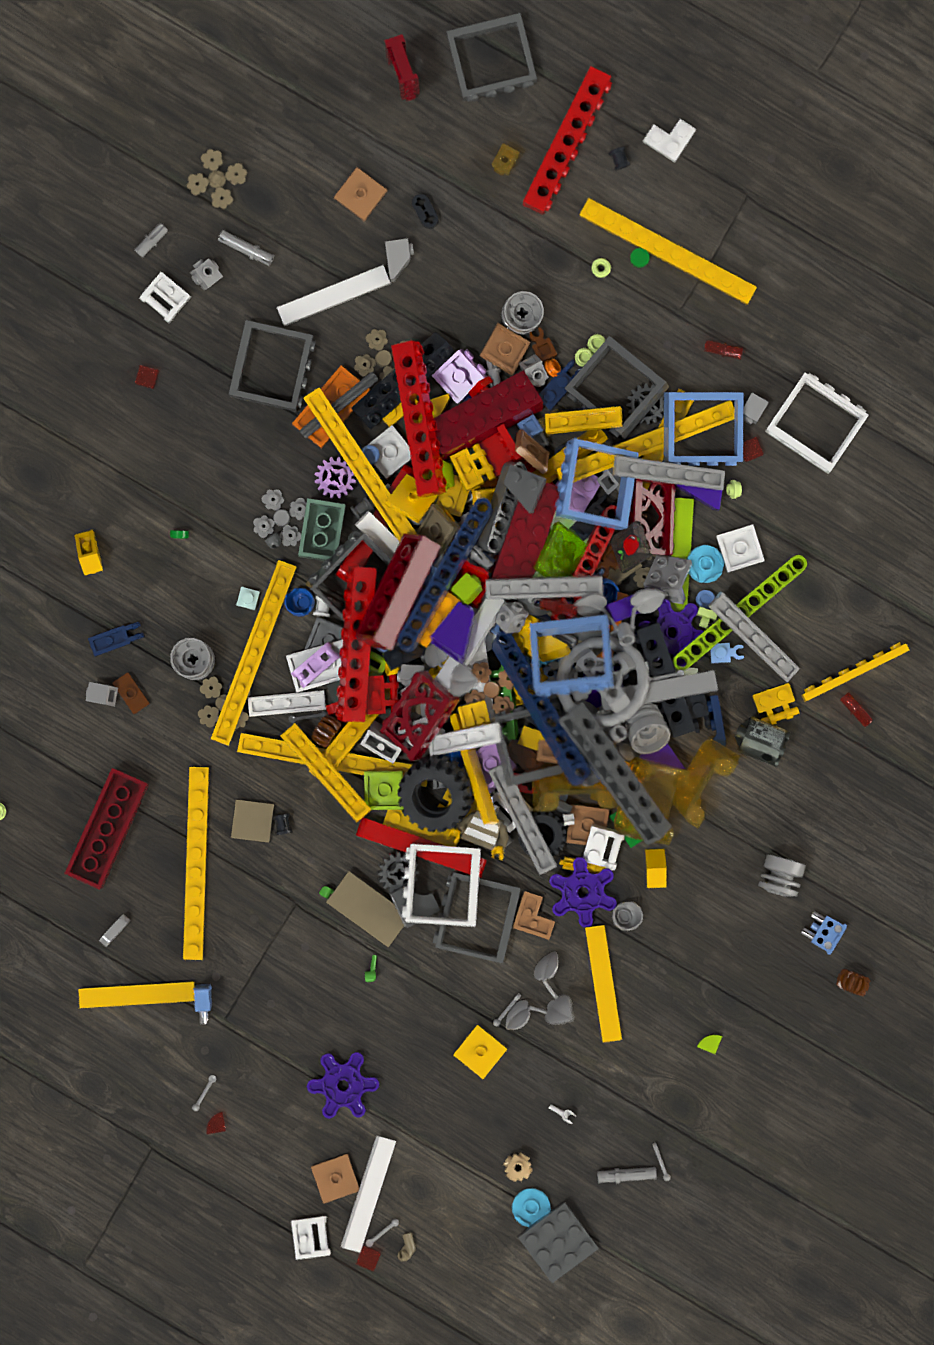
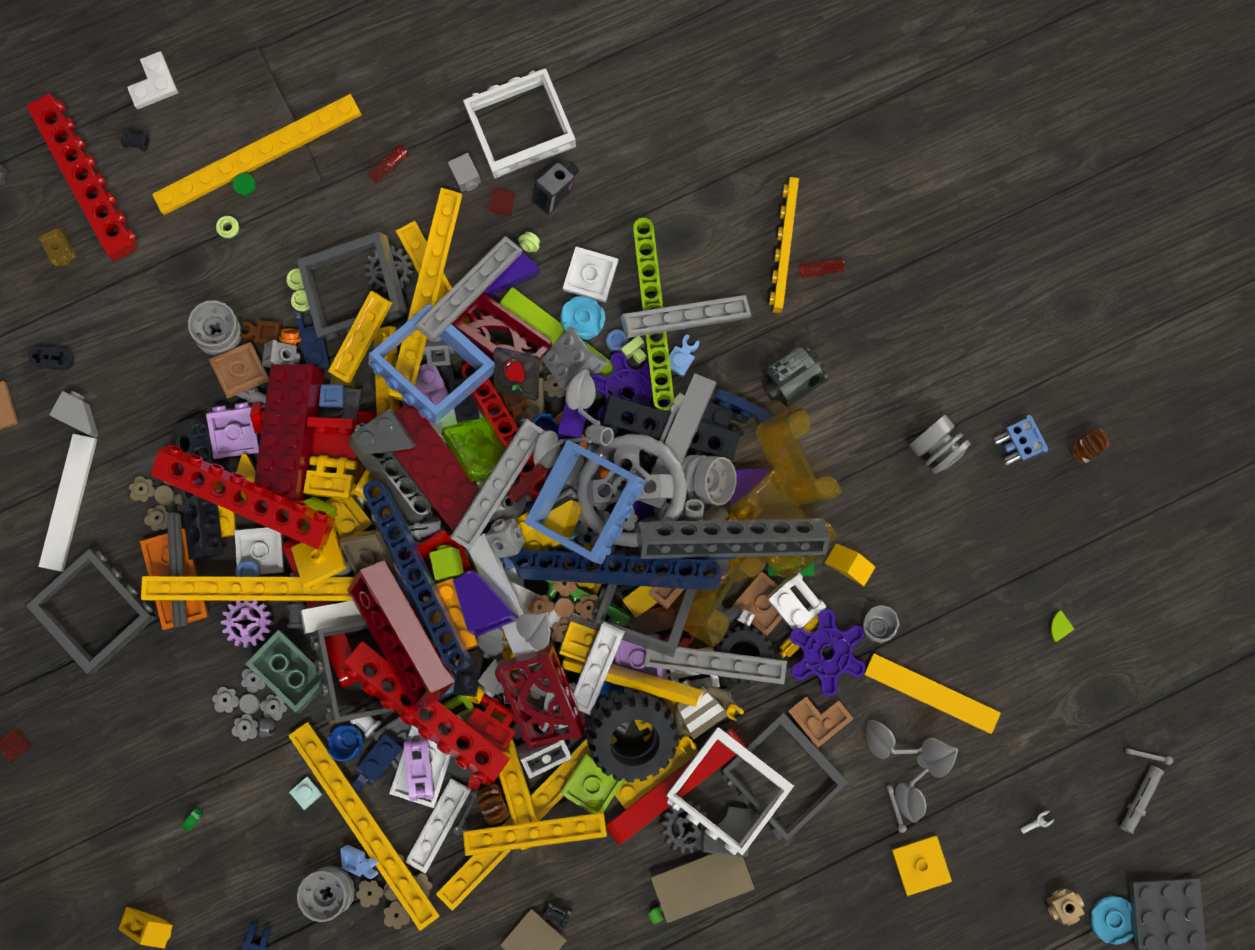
camera: 60 degrees left, 5 degrees down
bright green hand [365,955,377,982] -> none
medium nougat plate [515,429,549,474] -> none
medium blue window [664,392,743,466] -> none
yellow plate [752,683,800,725] -> none
none -> light blue plate [341,845,378,879]
none -> dark blue hinge [352,732,404,792]
none -> black torso [532,162,579,215]

